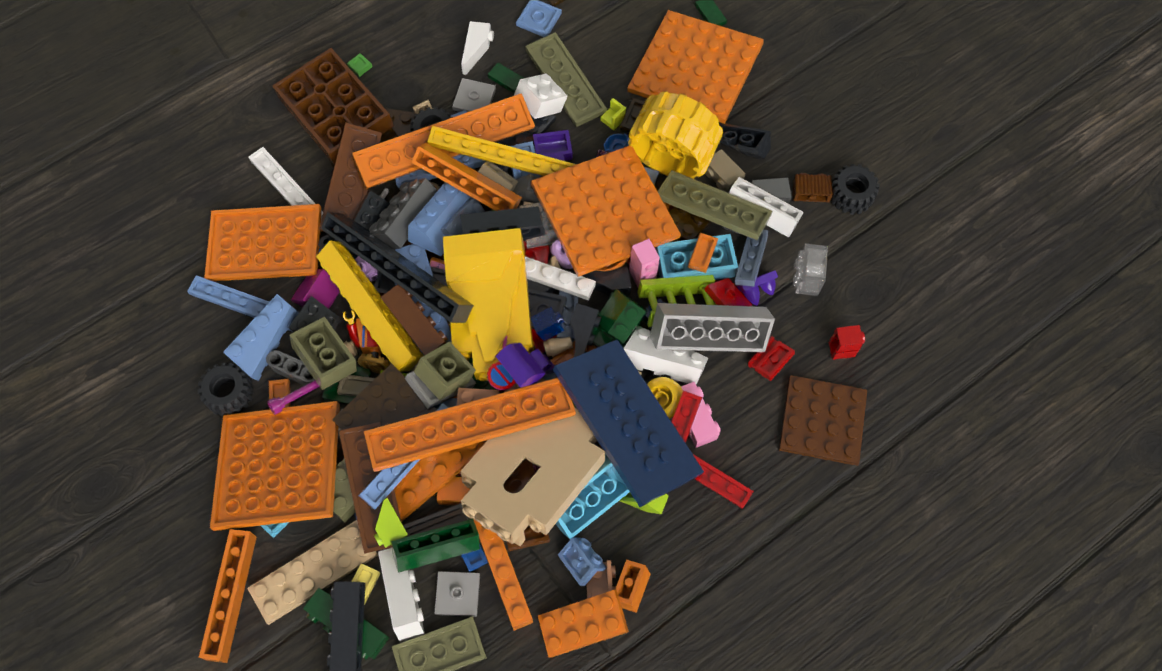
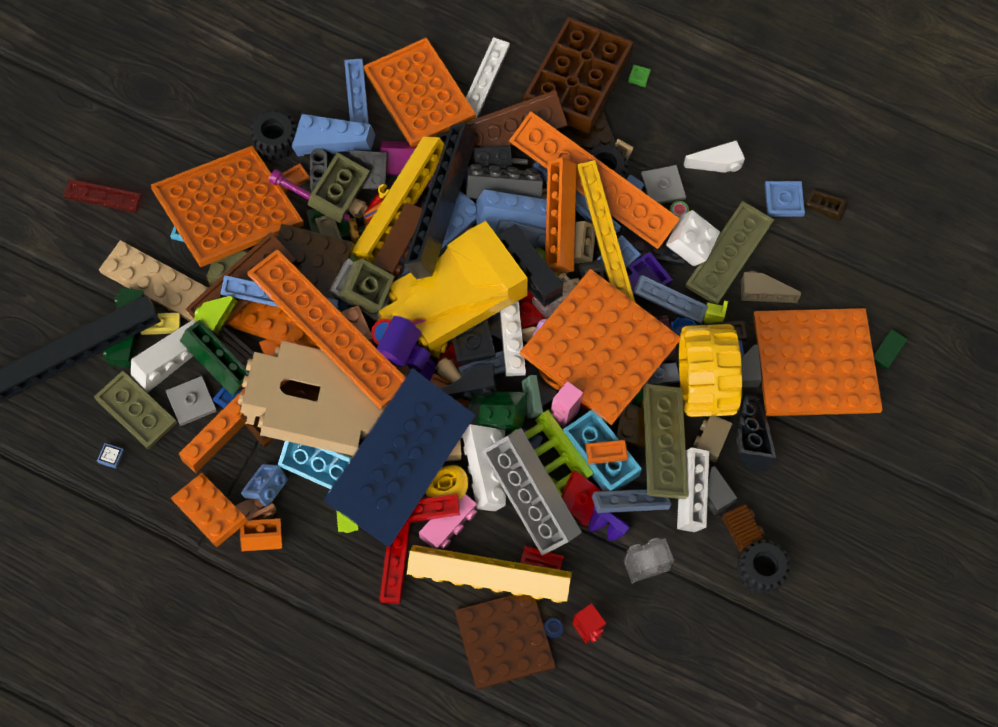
camera: 60 degrees right, 0 degrees up
orange brick [199,529,257,663] -> none
dark green tile [488,63,524,94] -> none
clear blue brick [531,307,565,341] -> none
none -> clear red plate [63,179,142,213]
none -> yellow brick [407,545,572,603]
none -> sand green tile [522,375,543,418]
none -> dark blue plate [544,618,564,638]
none -> sand blue plate [633,275,708,324]
none -> tile [670,201,689,218]
none -> dark tan slope [741,271,801,303]

